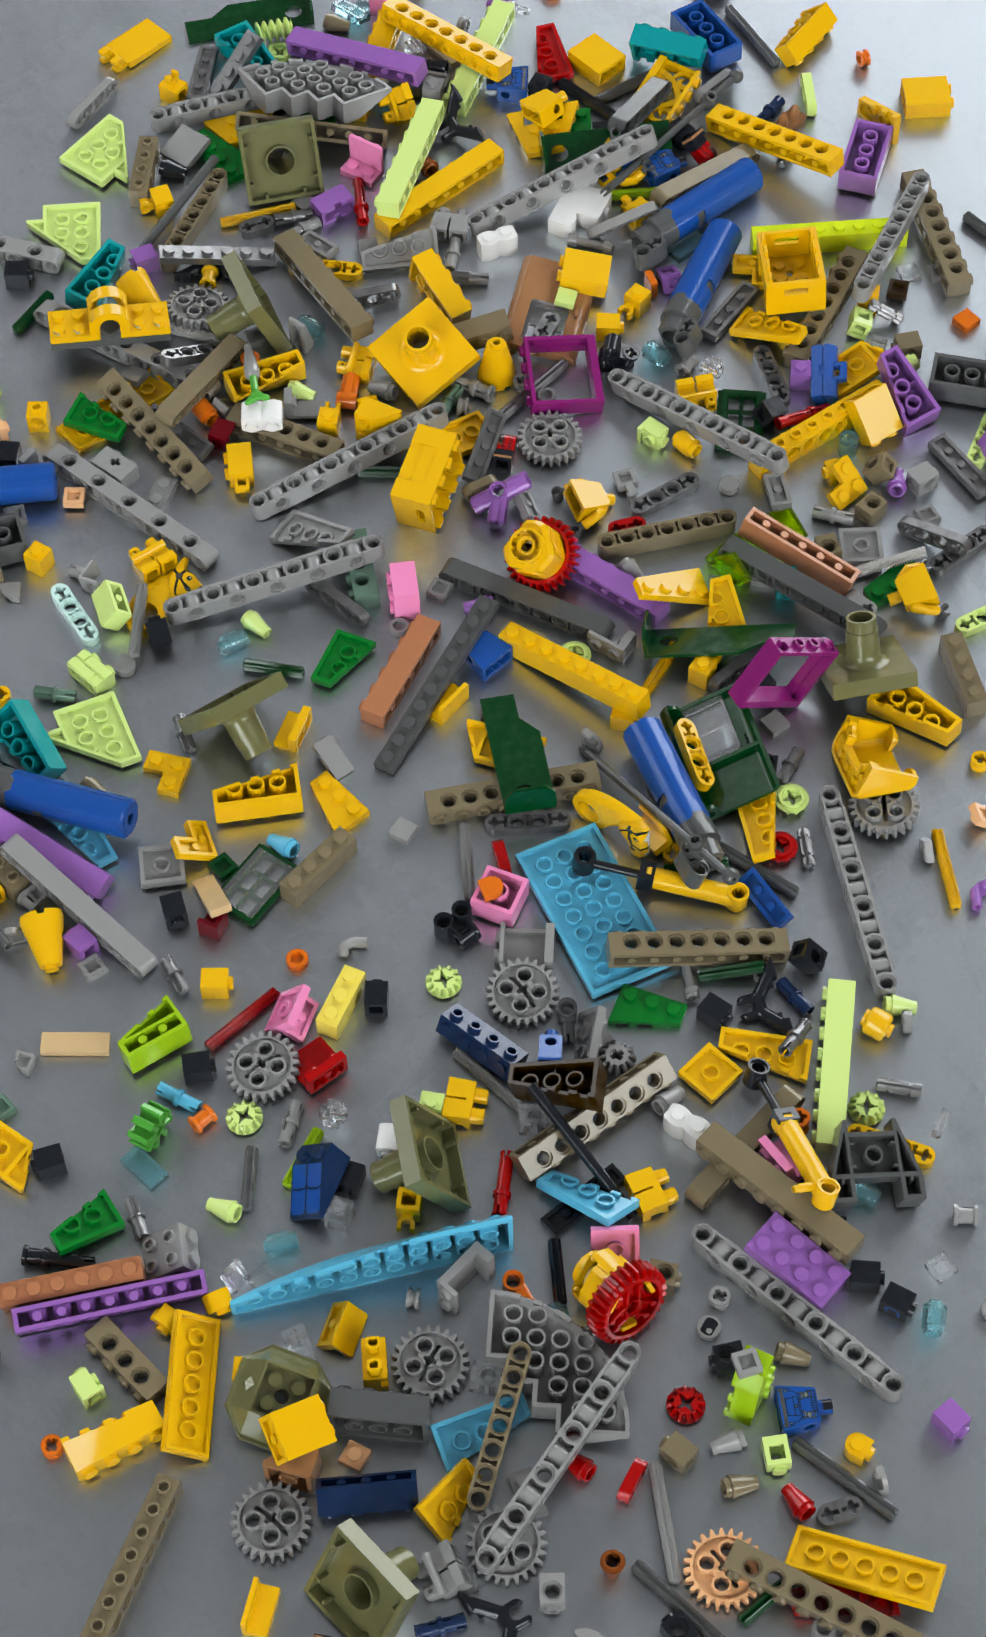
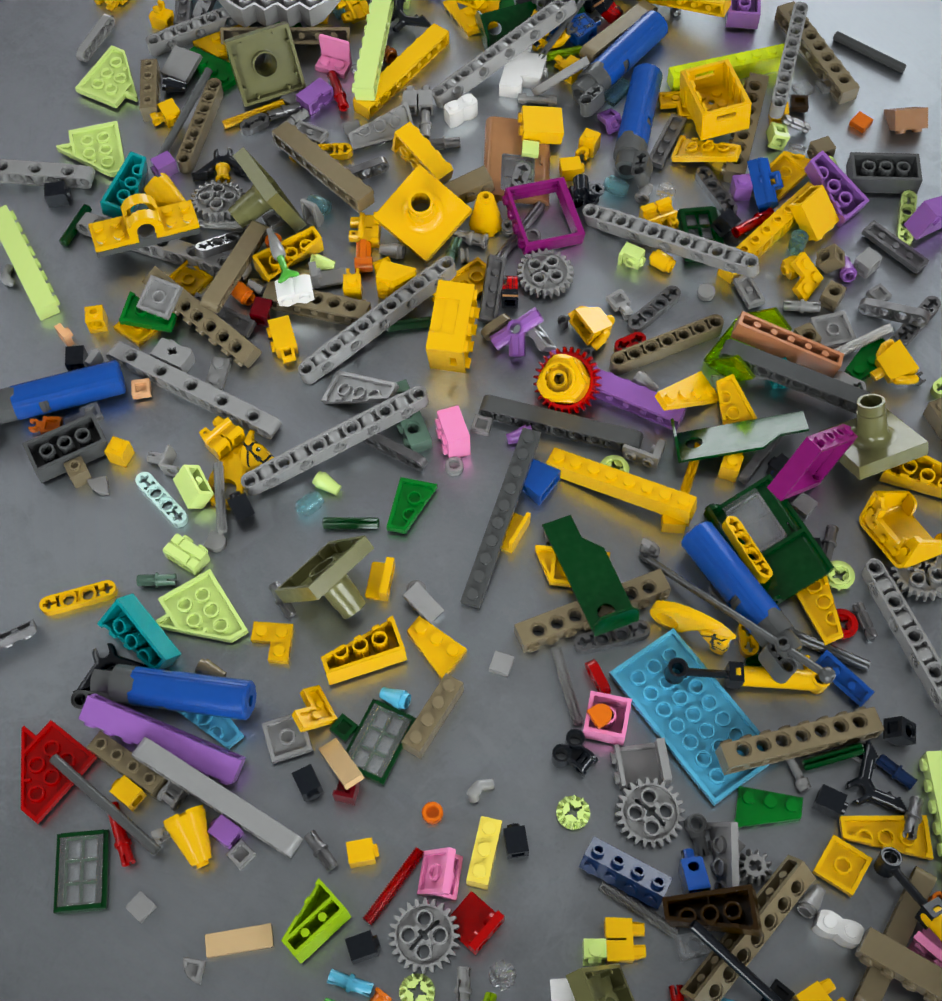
camera: 10 degrees left, 5 degrees up
light grey tile [121,365,149,388] -> none
flat silver plate [157,245,276,266] -> none
nougat brick [359,614,441,729] -> none
yellow panel [638,805,673,856] -> none
orange tile [644,270,658,298] -> none
none -> light grey tile [136,275,184,320]

